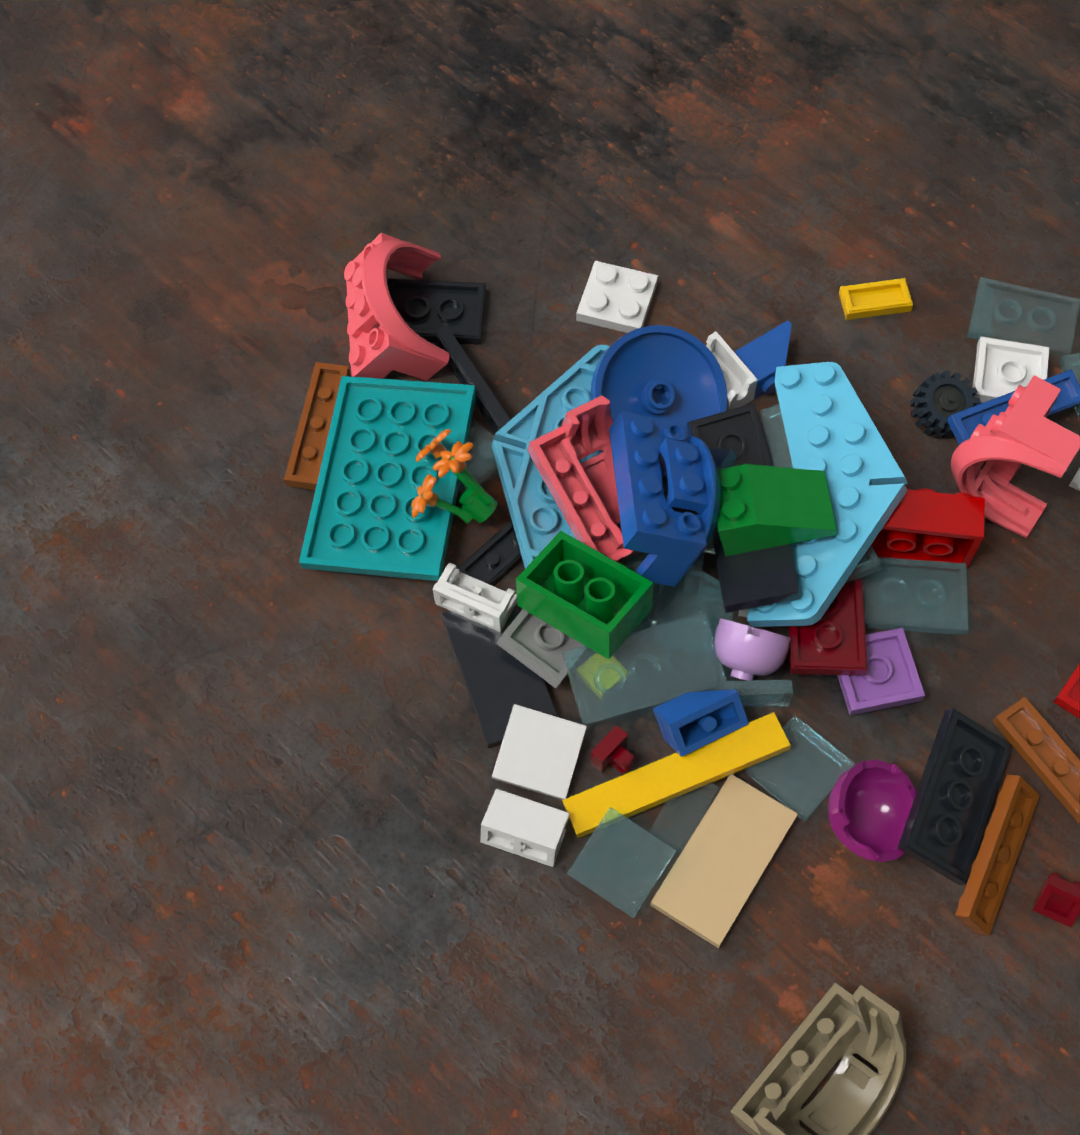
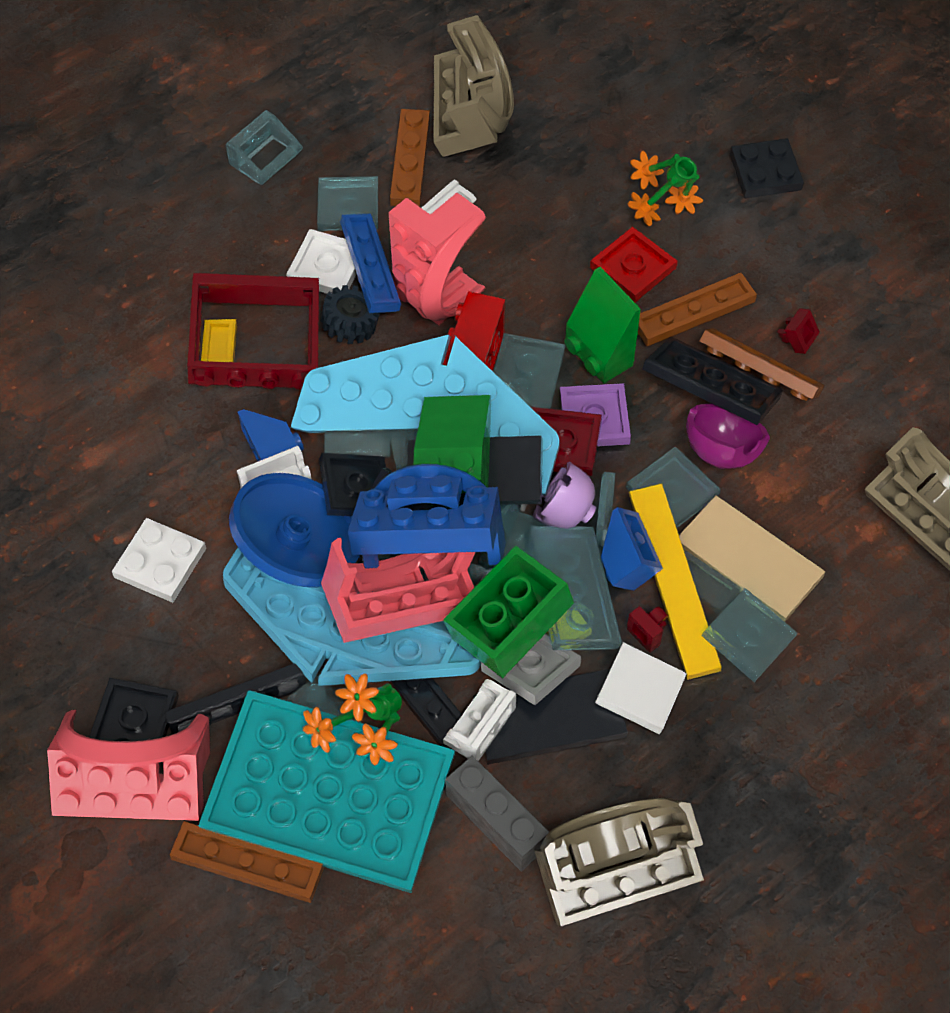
camera: 85 degrees left, 5 degrees down
white hinge [480,789,569,867] -> none
clear light blue tile [967,277,1080,360] -> none
none -> dark red window [187,273,319,390]
none -> dark grey brick [445,756,549,872]
none -> dark tan piece [534,798,704,926]
none -> green slope [565,267,641,384]

